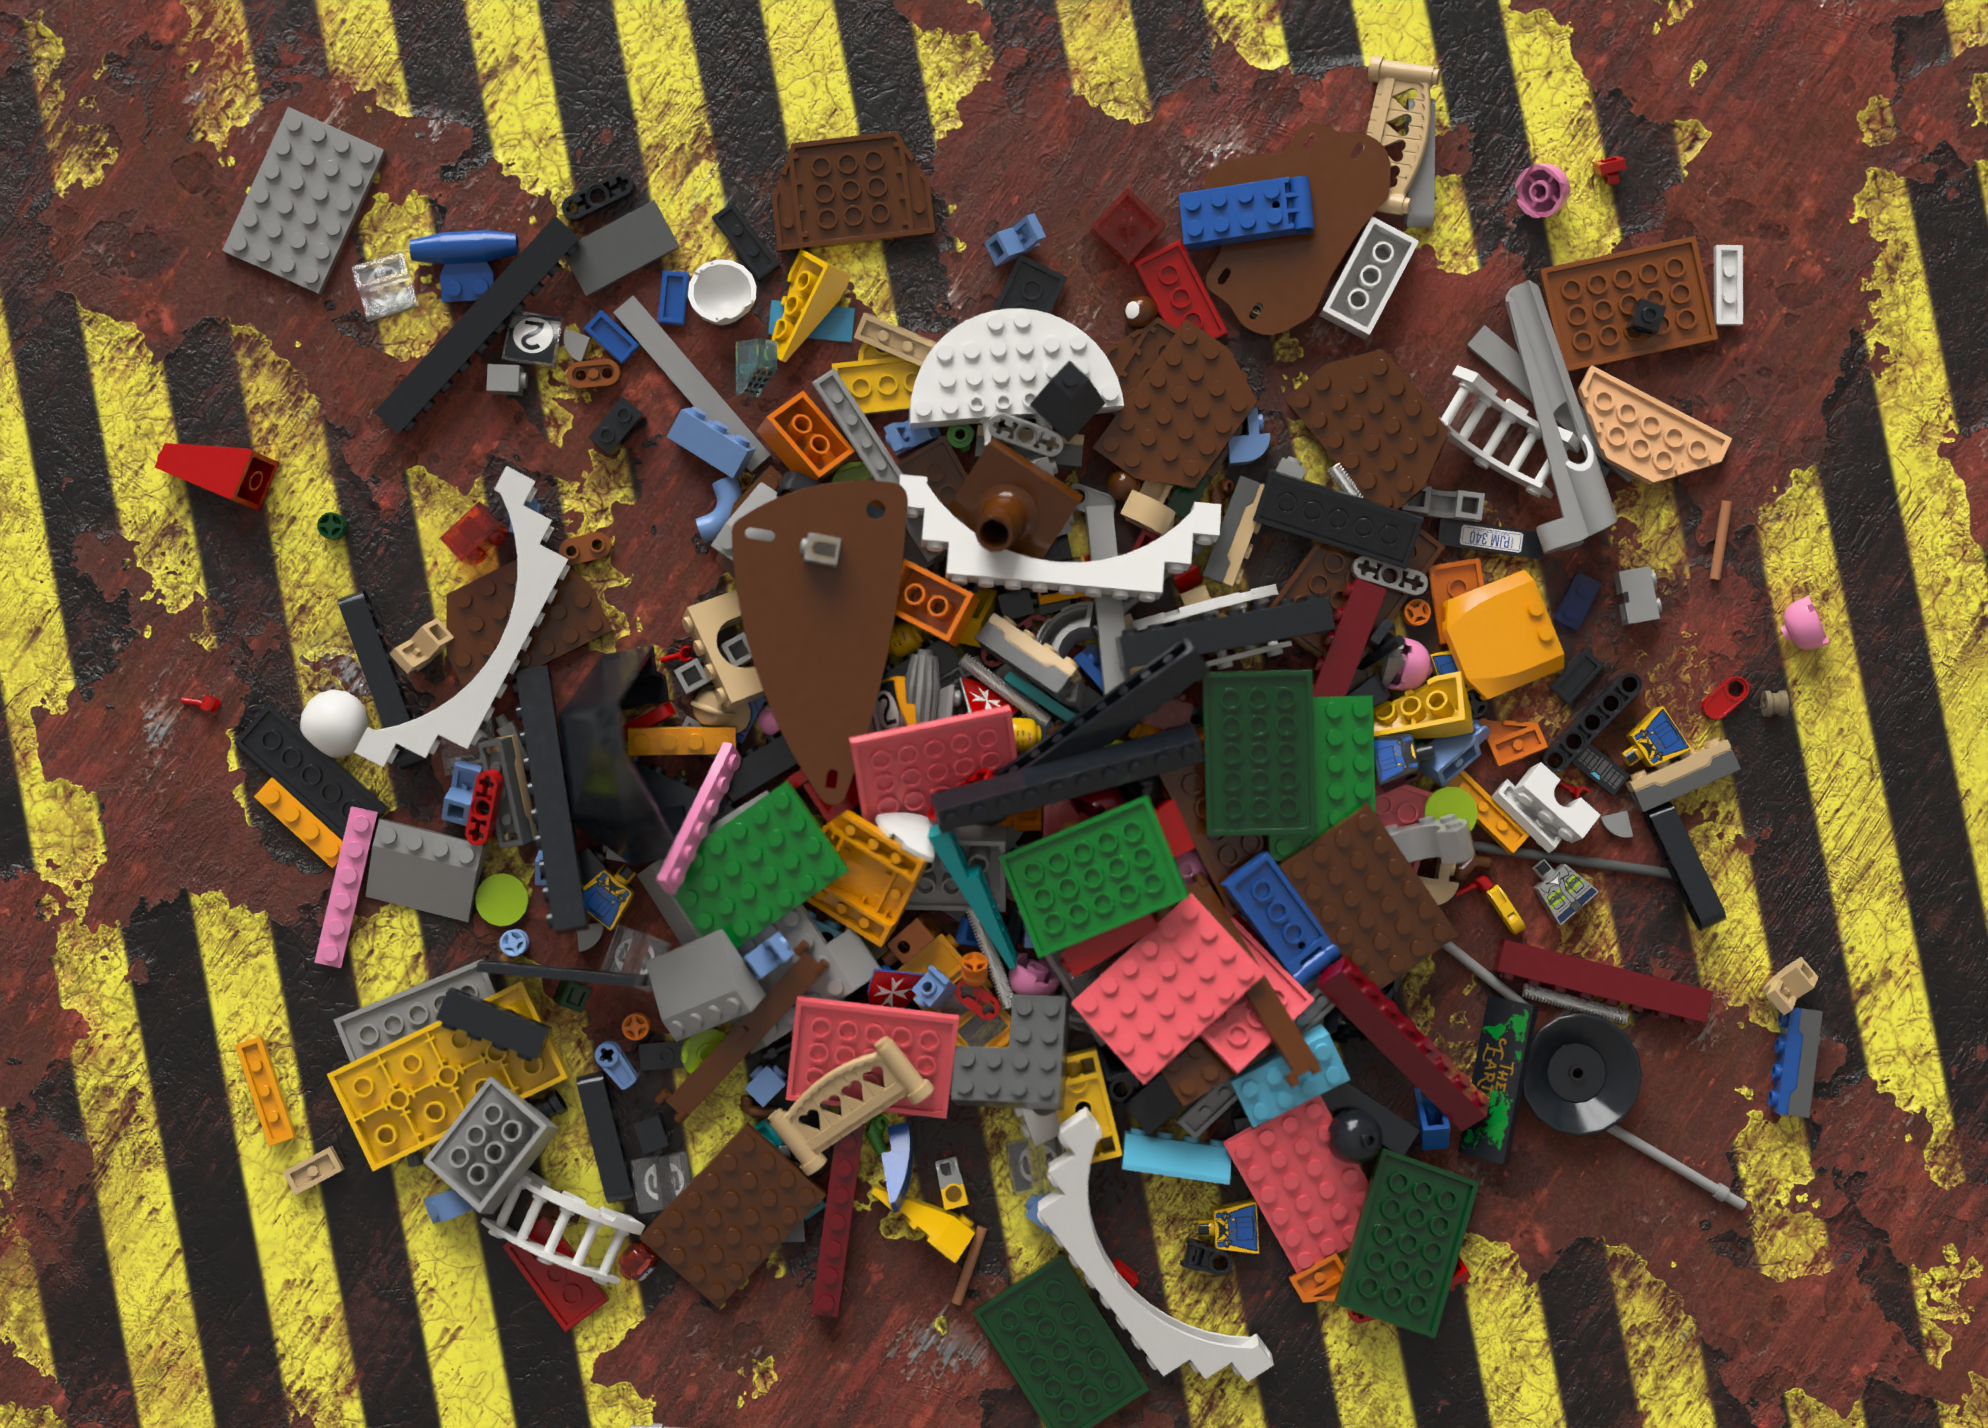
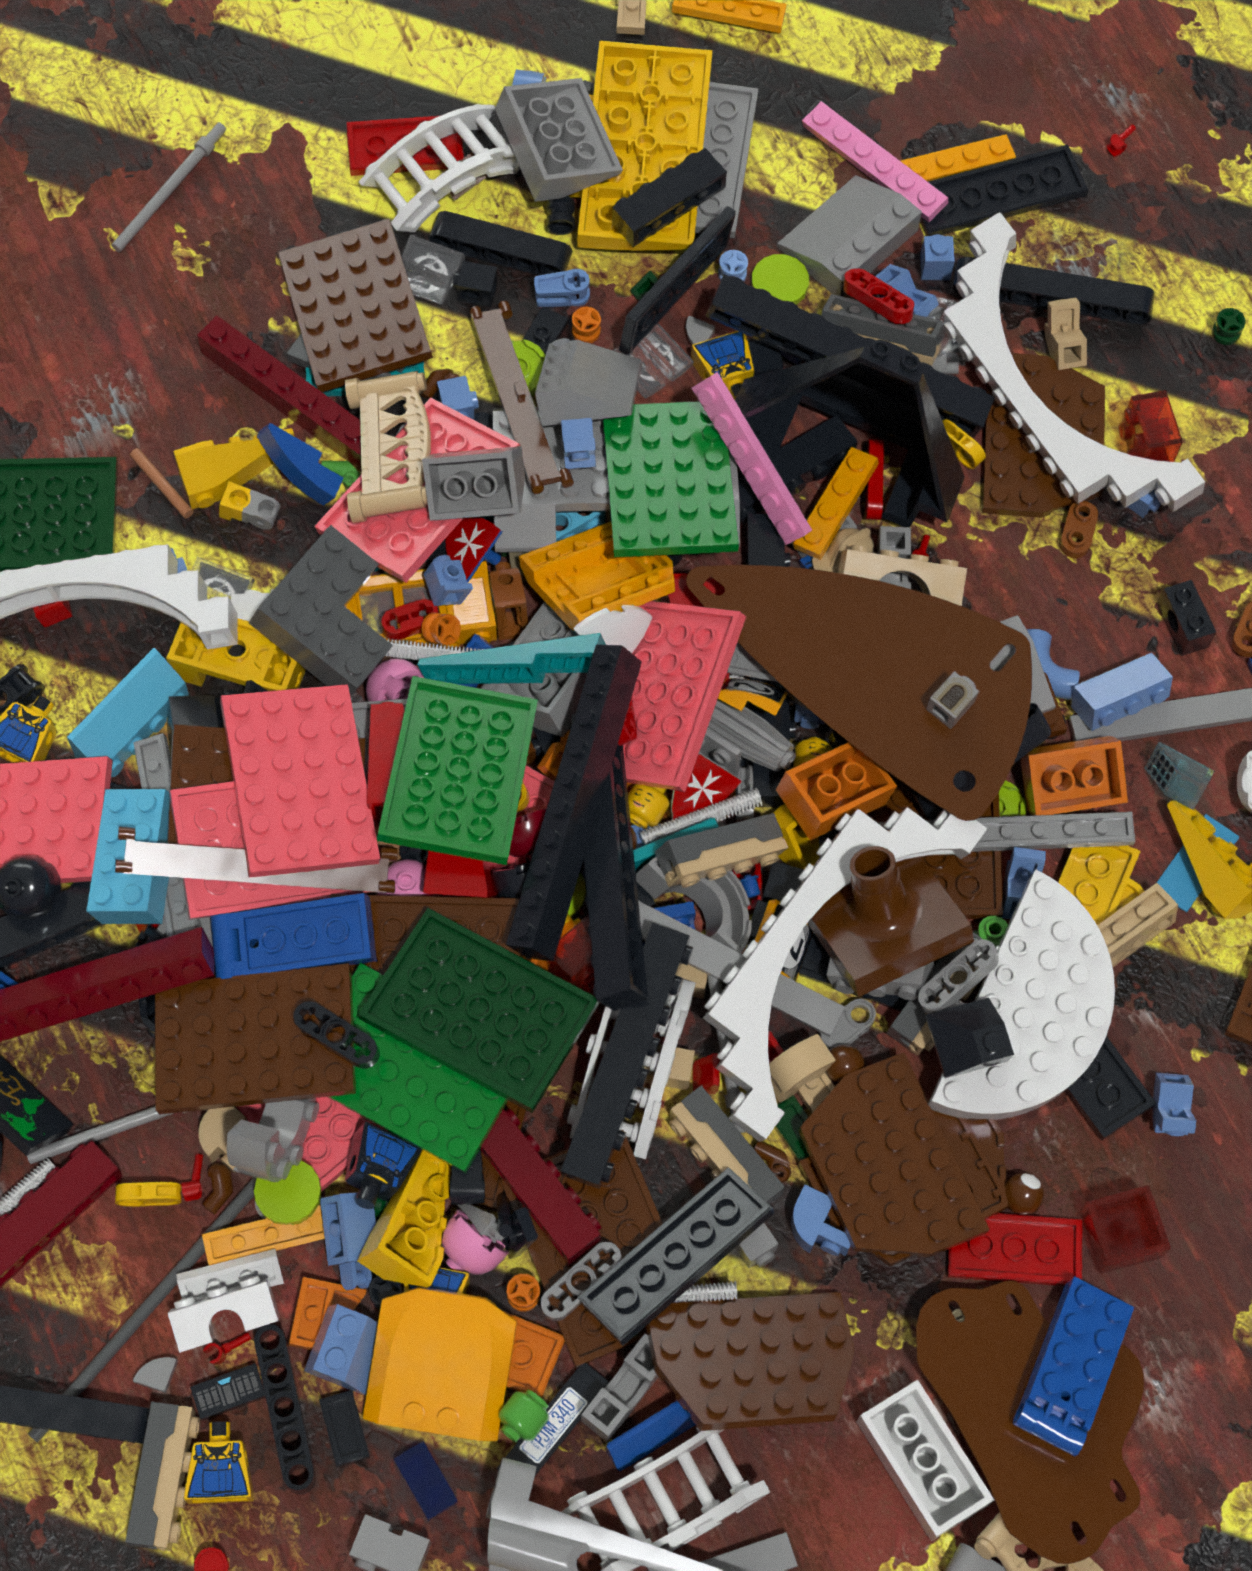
camera: 120 degrees right, 20 degrees down
white cylinder [300,690,369,758] -> none
clear red head [618,1241,658,1281] -> none
torso [1532,859,1599,925] -> none
none -> black beam [293,1001,380,1069]
none -> medium blue slope [304,1304,378,1396]
none -> light grey slope [422,446,525,521]
none -> bright green head [498,1389,549,1443]
none -> blue slope [606,1401,696,1471]
none -> blue piece [740,875,760,898]
none -> medium blue brick [920,234,955,280]
none -> yellow piece [942,419,986,469]

